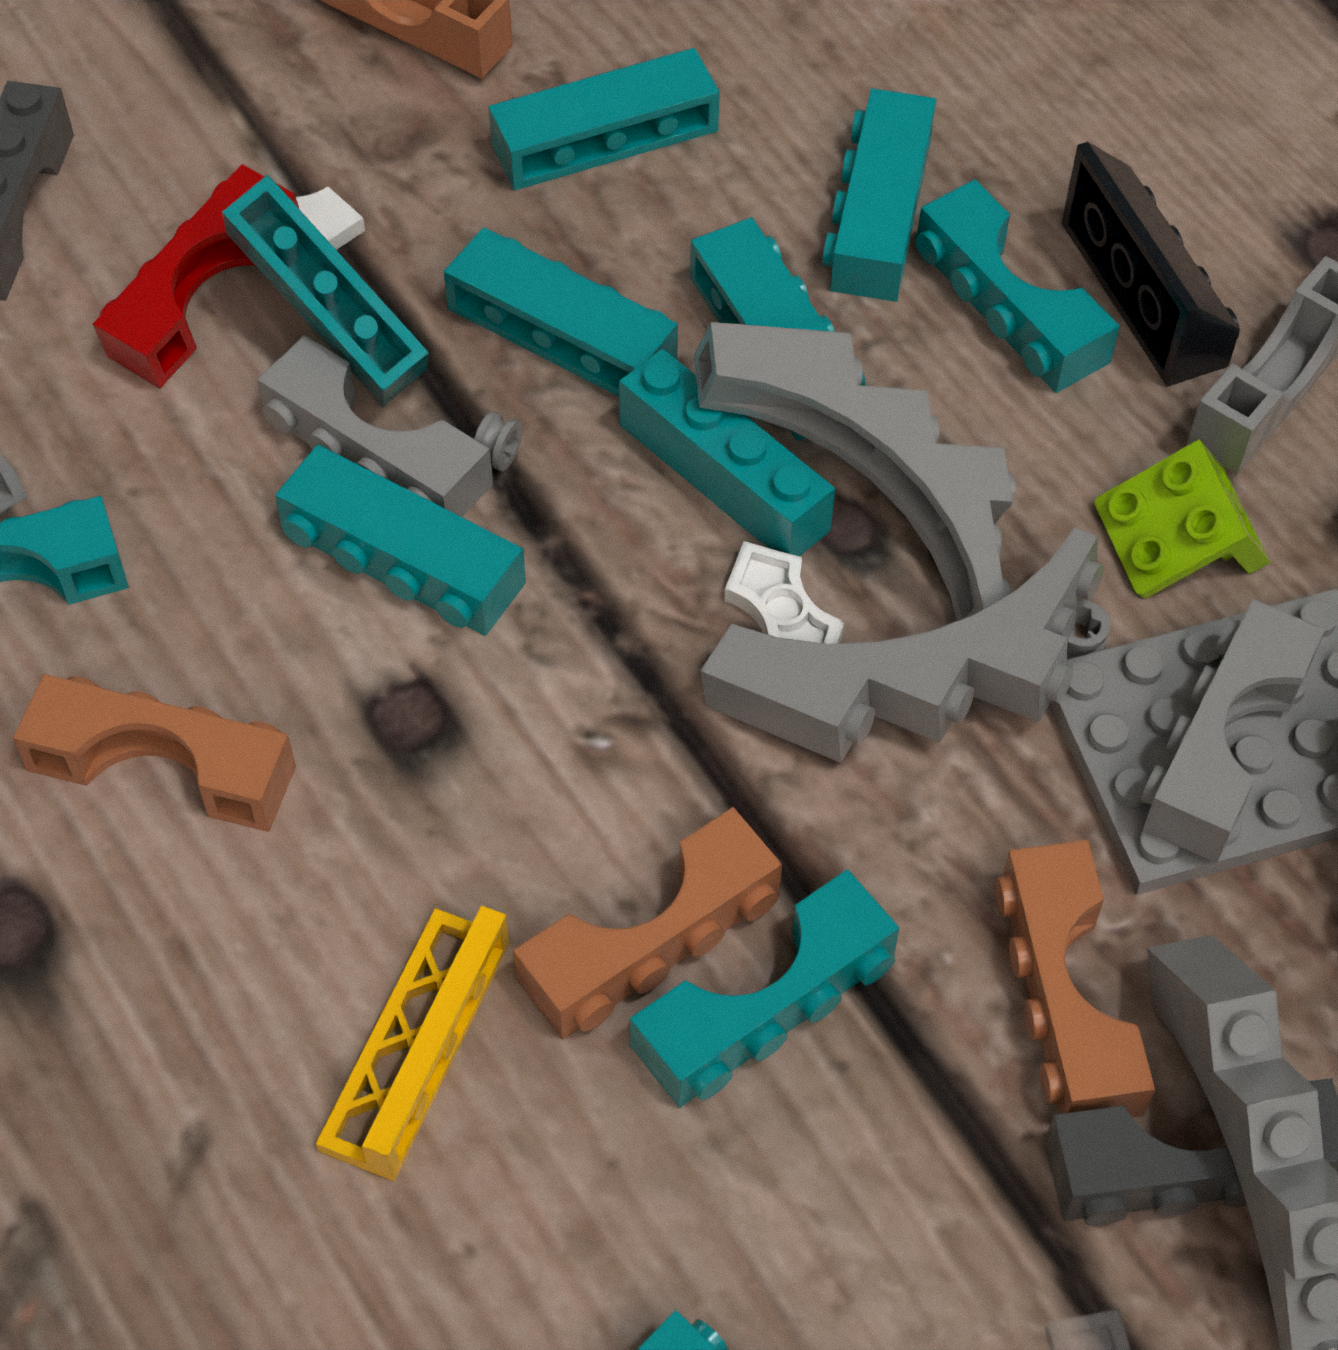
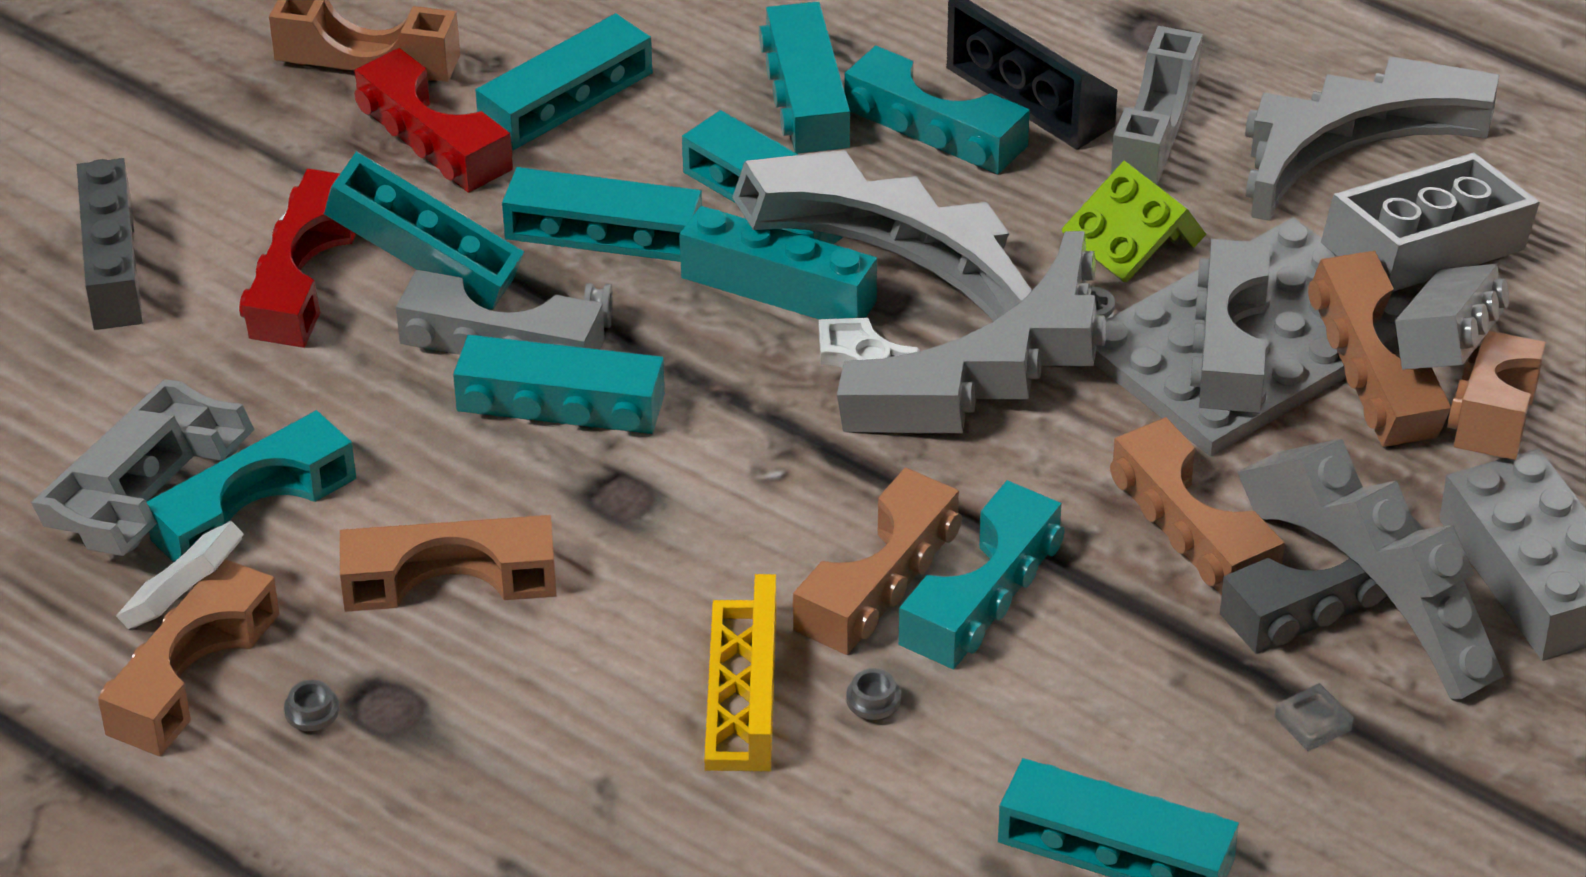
camera: 20 degrees left, 15 degrees down
none -> red arch [354,48,513,193]
none -> flat silver plate [846,668,901,720]

